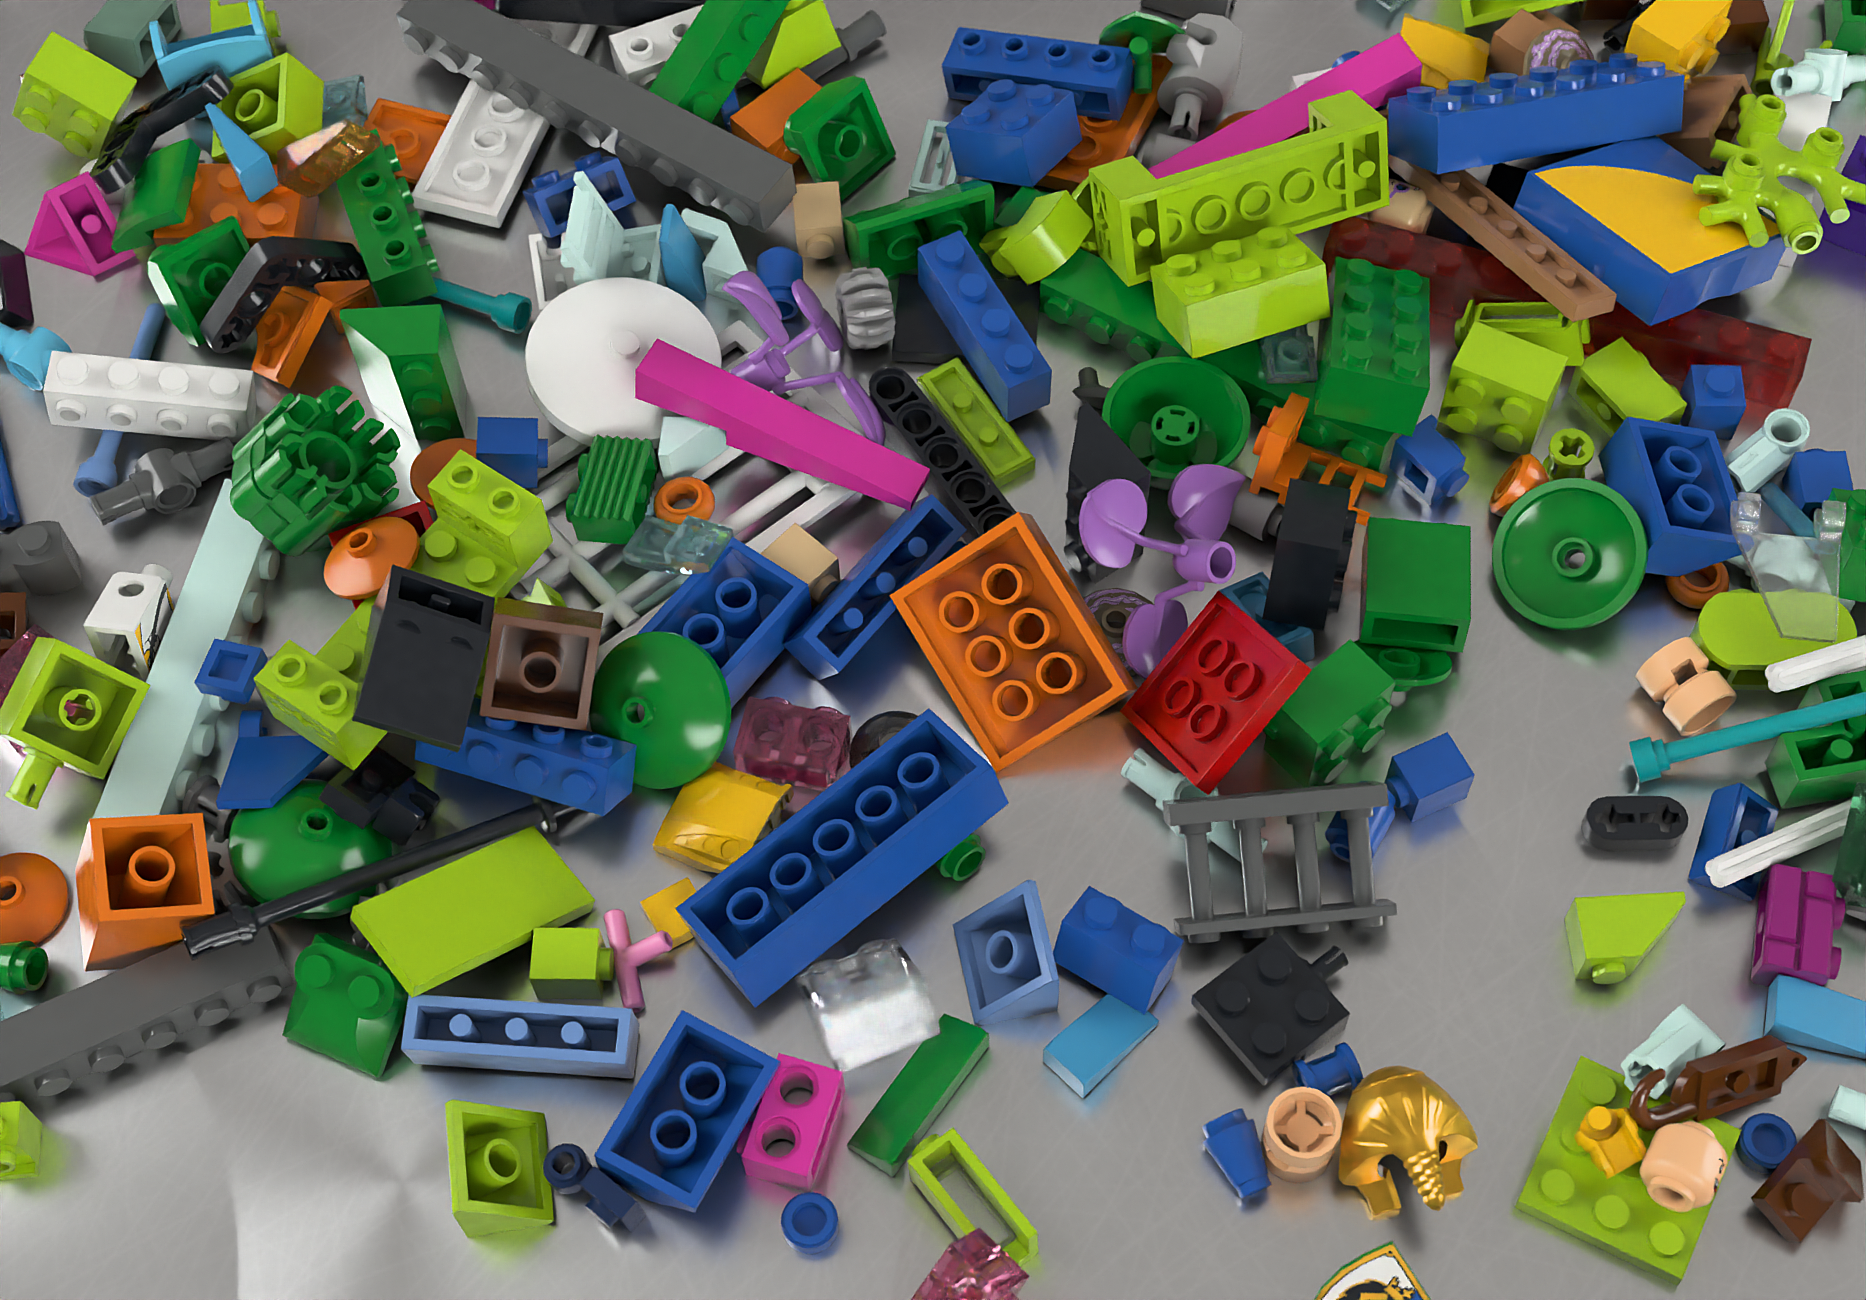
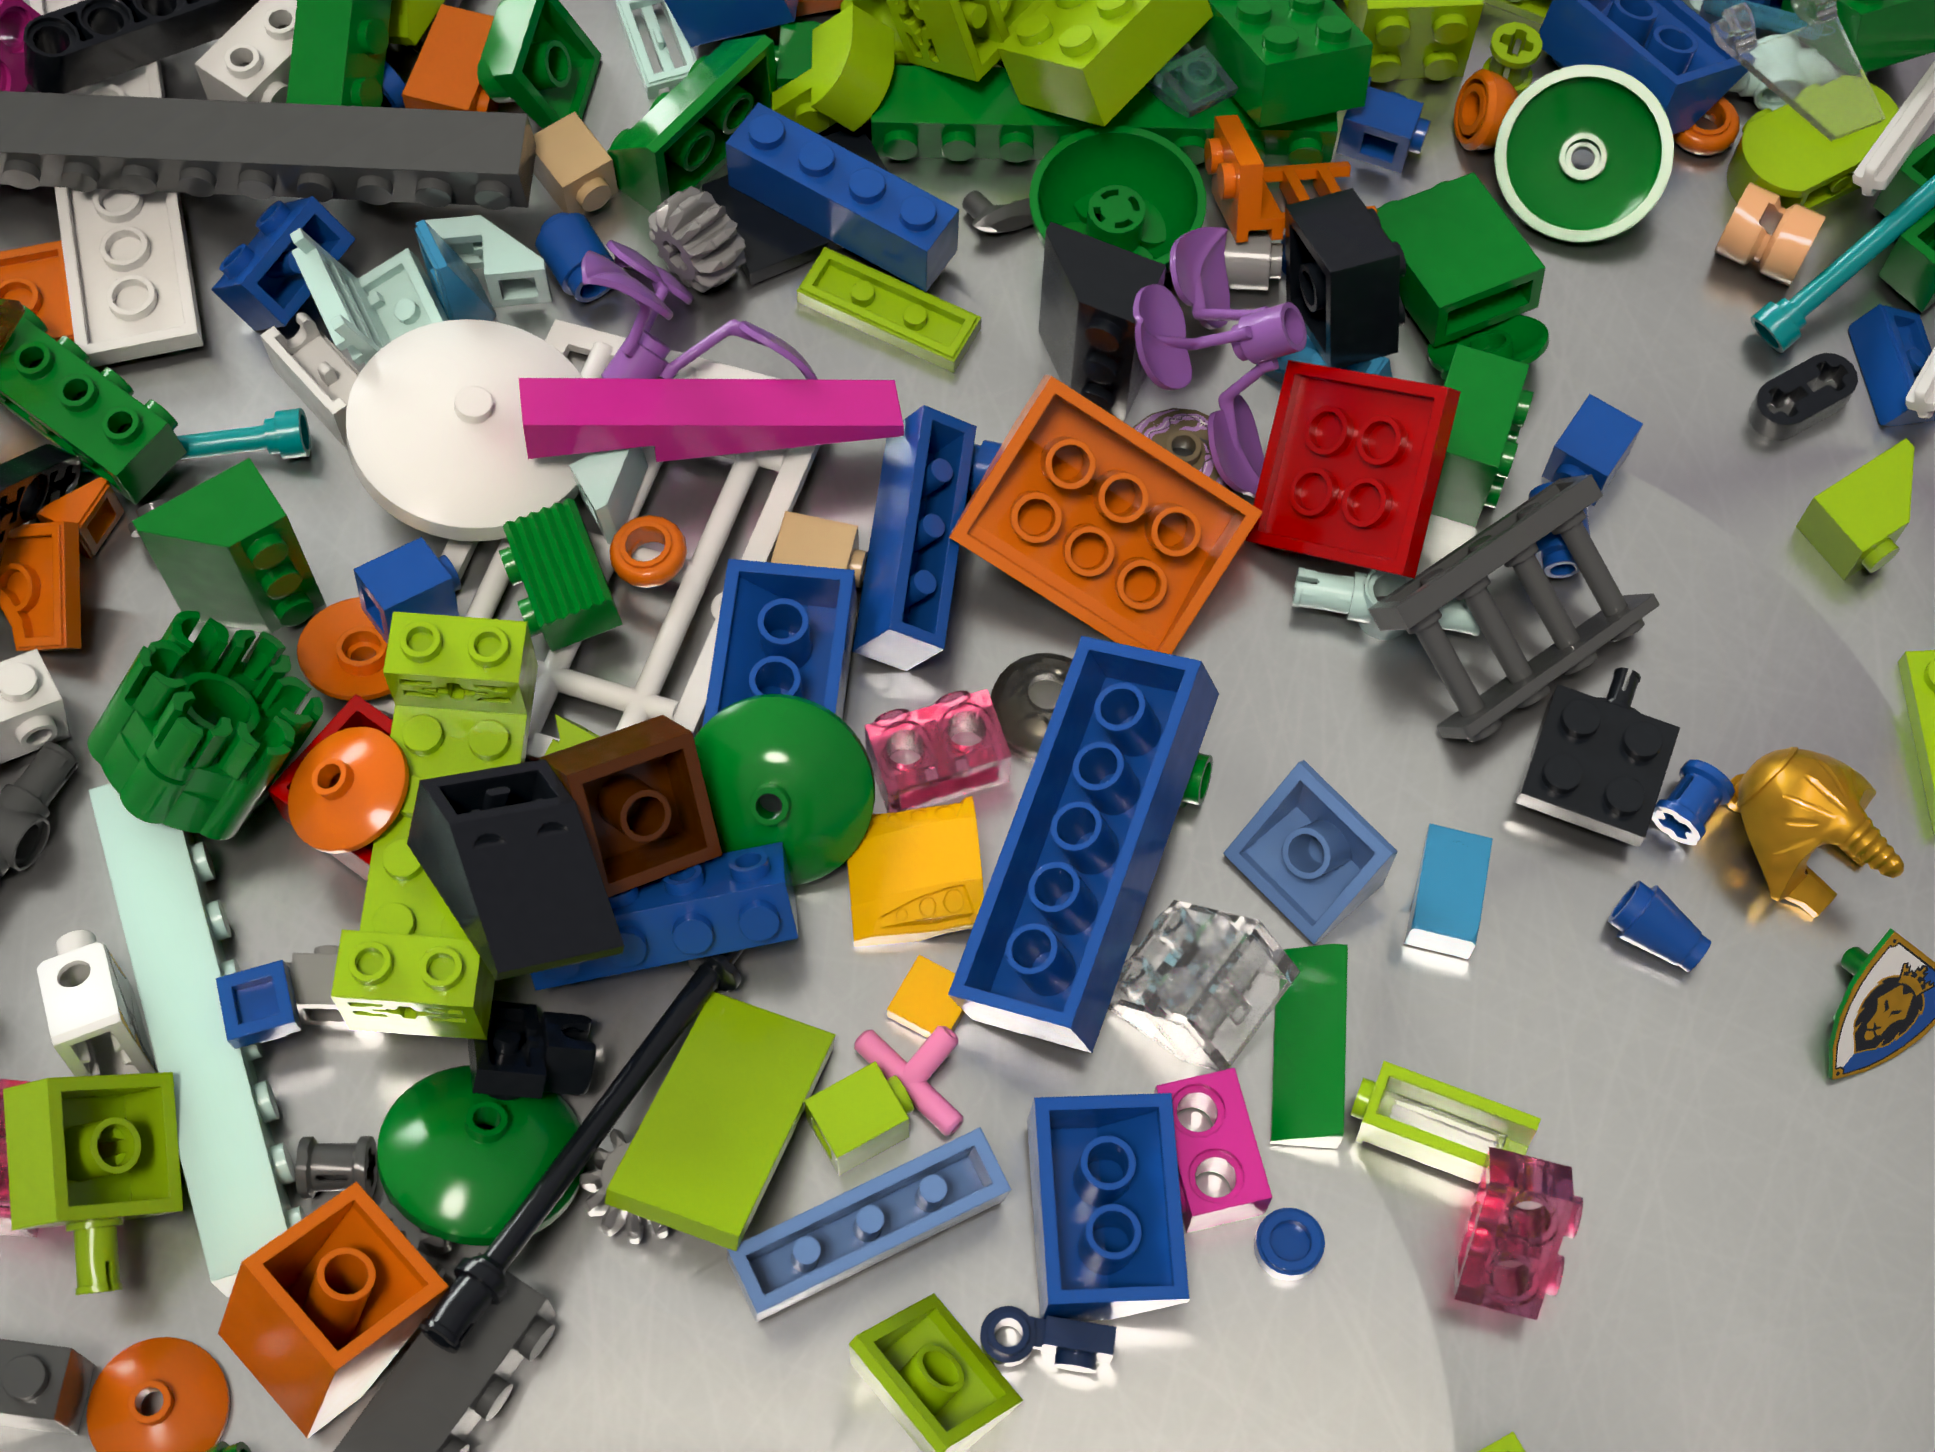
camera: 35 degrees left, 5 degrees up
blue flag [216,709,330,810] -> none
green slope [282,933,409,1077] -> none
clear light blue slope [622,515,734,574] -> none
black beam [869,367,1017,545] -> none
blue brick [1053,886,1184,1015] -> none
light nougat wheel [1260,1086,1342,1184] -> none

